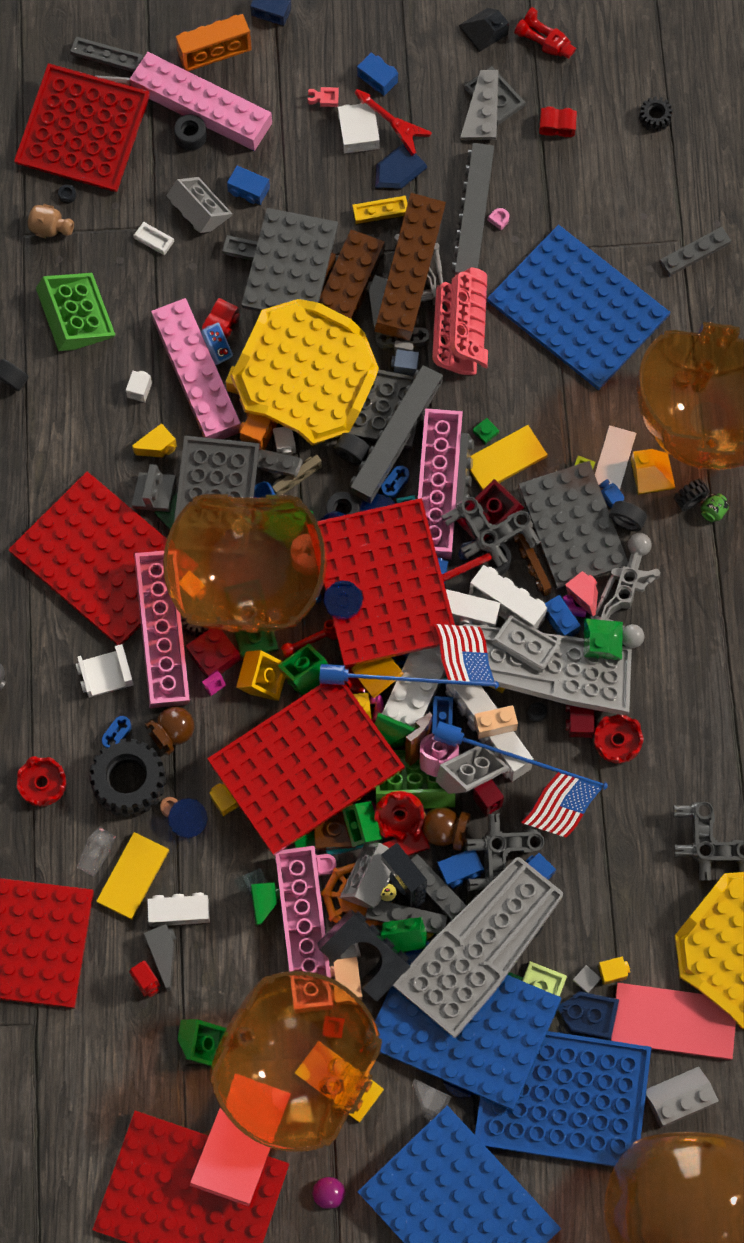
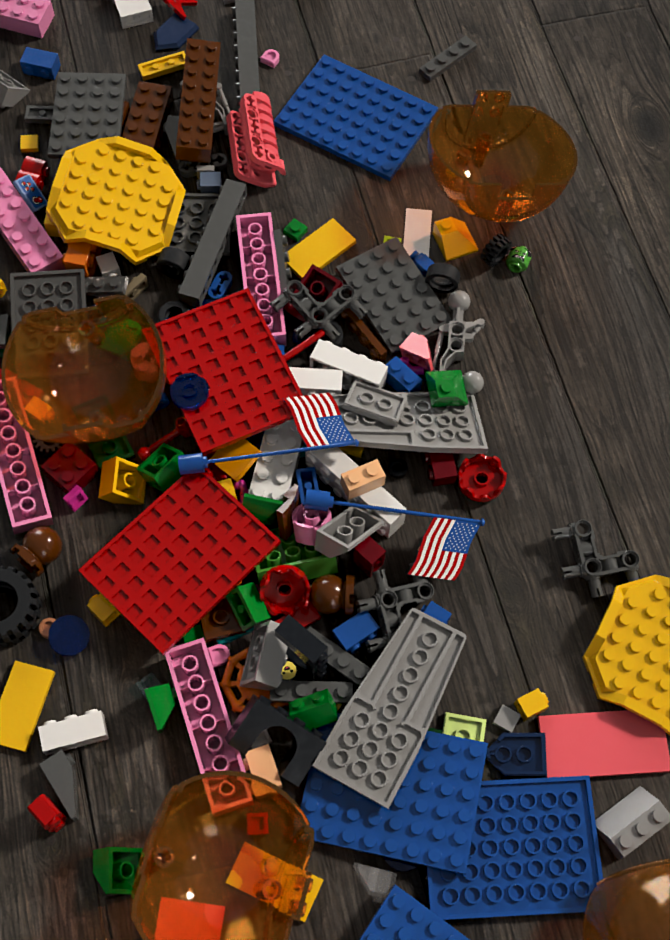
camera: 15 degrees left, 5 degrees down
none -> yellow tile [20,134,39,153]

